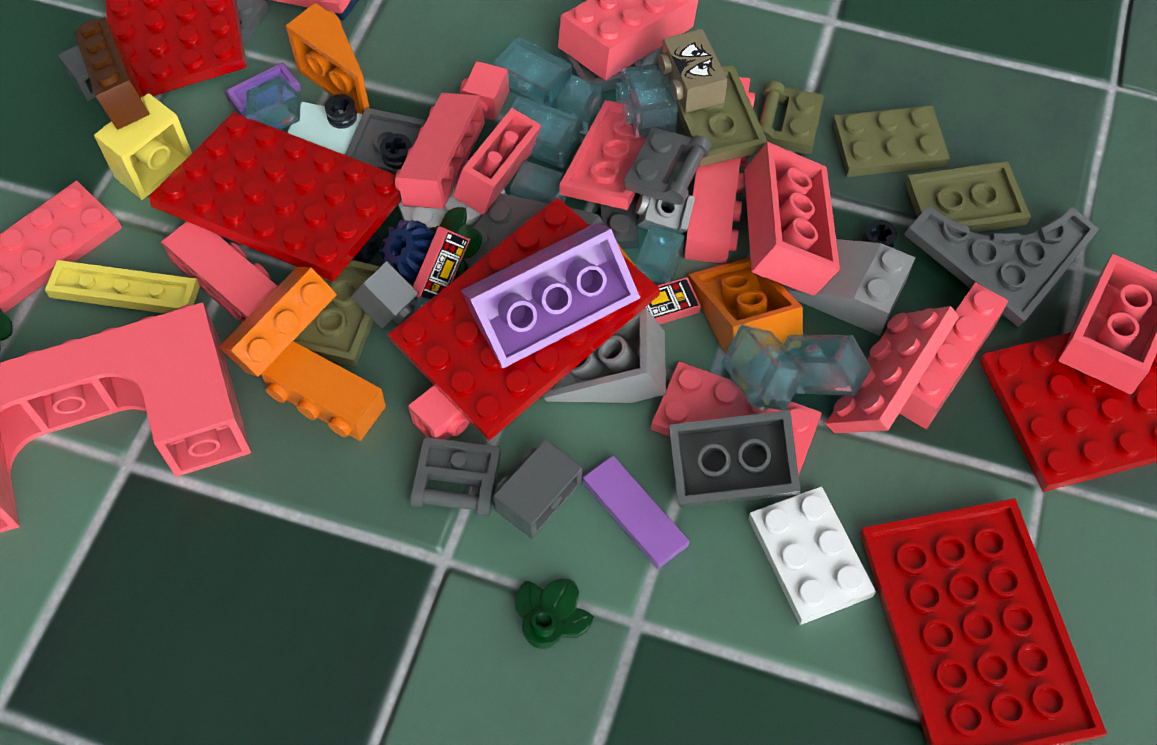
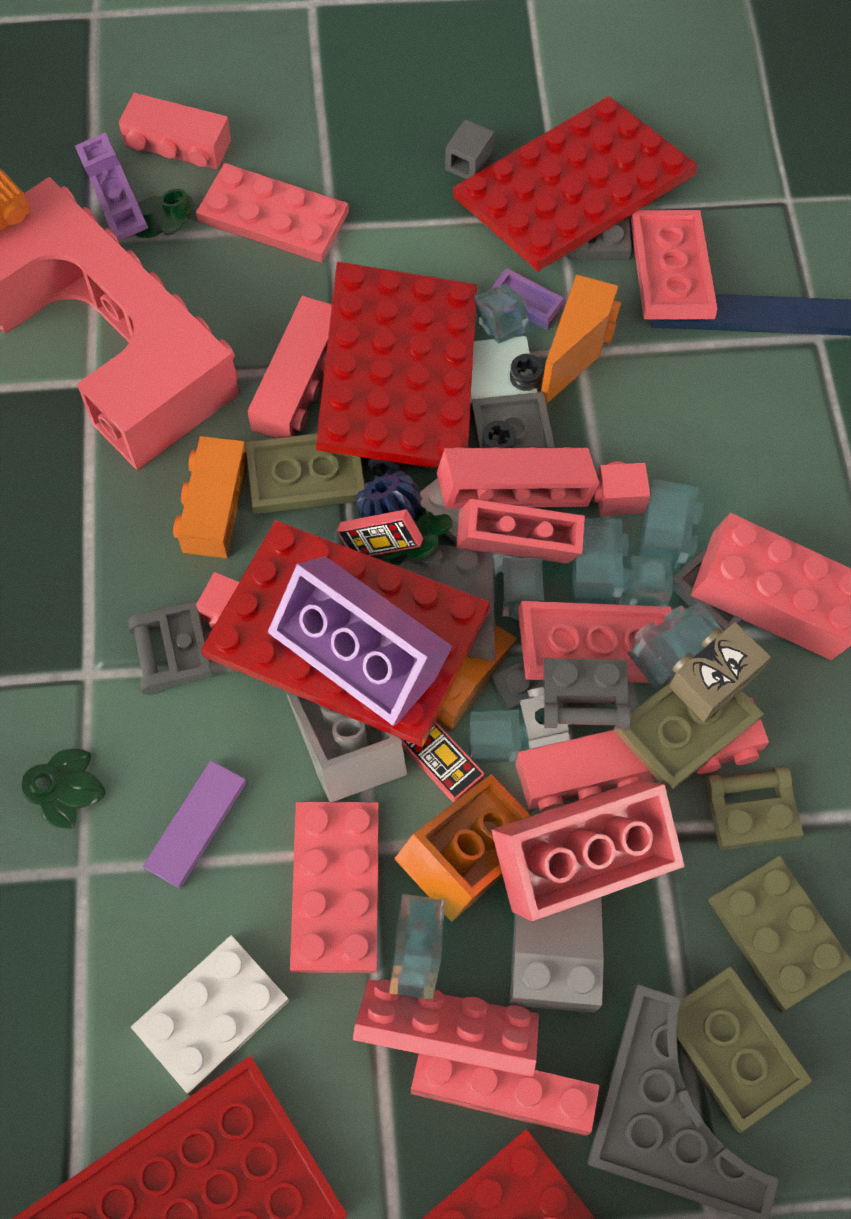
camera: 65 degrees right, 5 degrees up
light yellow plate [45,260,200,314] -> none
reddish brown brick [74,17,150,130] -> none
light yellow brick [94,93,192,200] -> none
orange brick [219,267,337,377] -> none
brick [351,261,418,328] -> none
dark grey brick [494,439,582,539] -> none
dark grey brick [669,410,801,508] -> none
clear light blue brick [721,325,807,411] -> none
black bush [862,220,897,248] -> none

